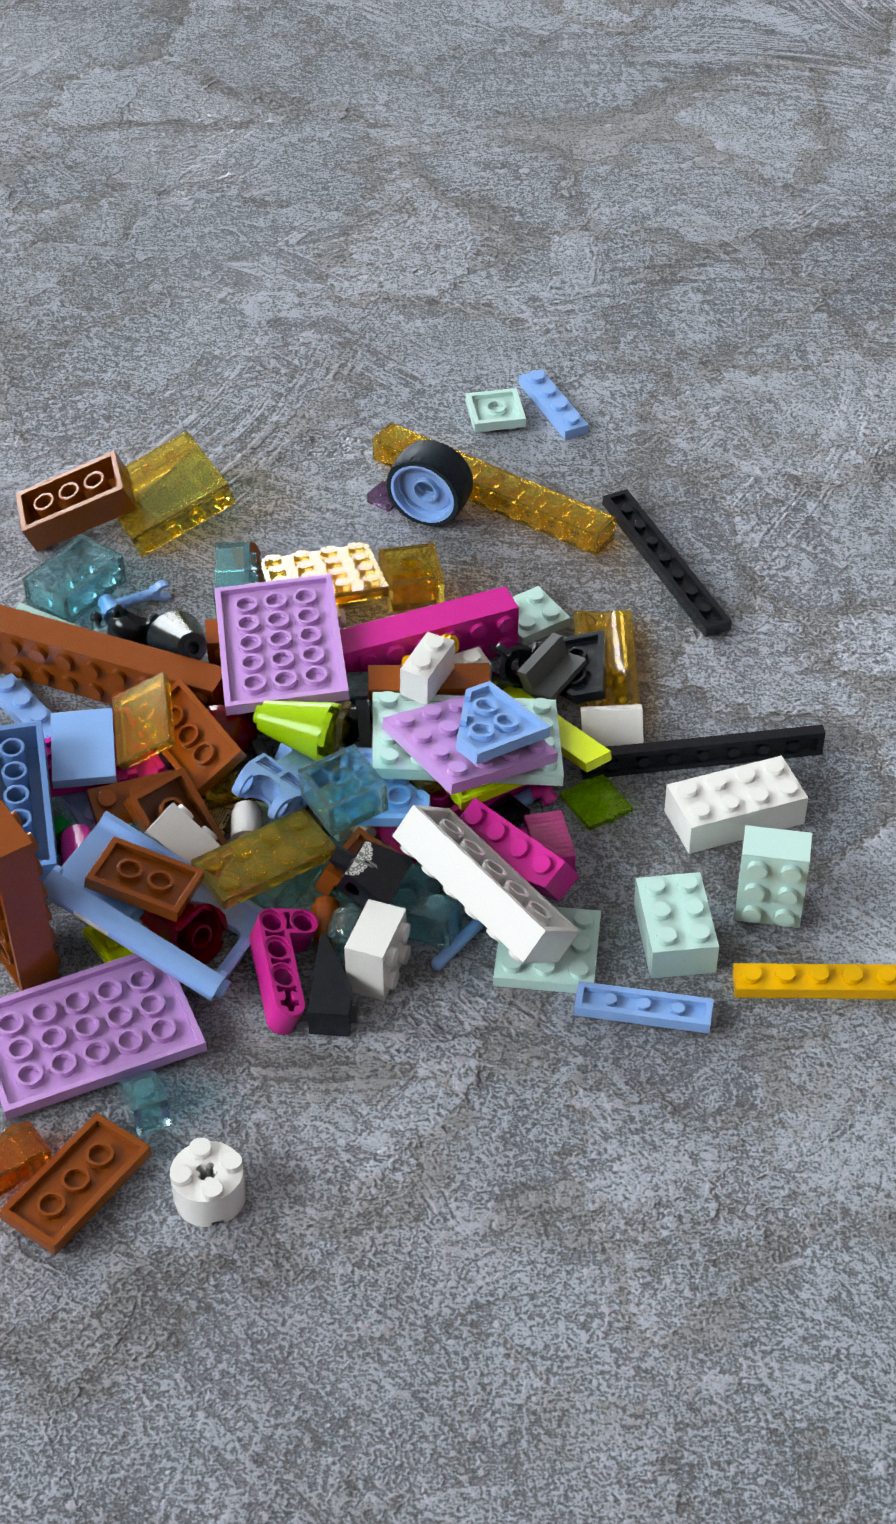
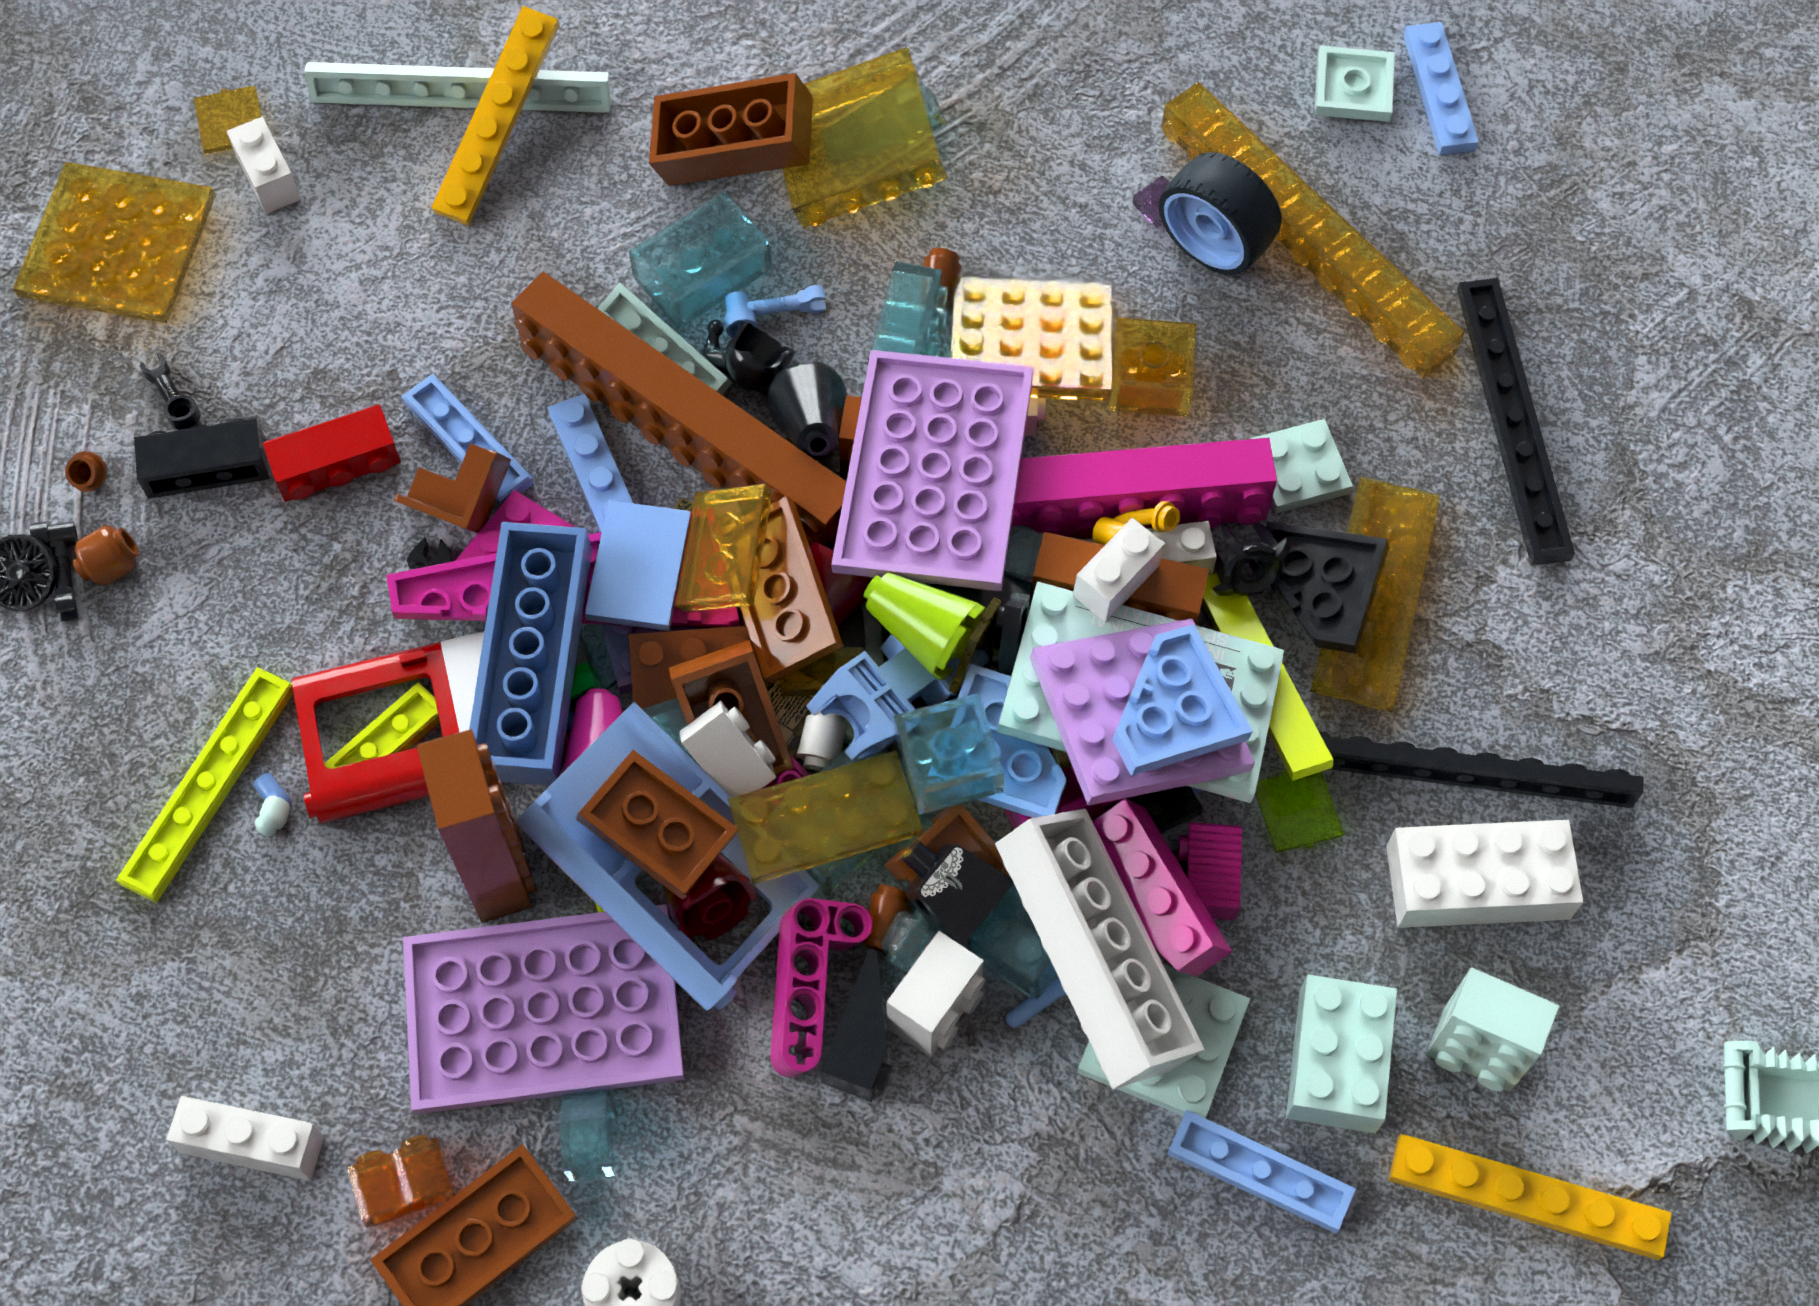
camera: 15 degrees right, 20 degrees up
dark grey panel [517,632,587,700] -> none
white brick [580,704,644,747] -> none

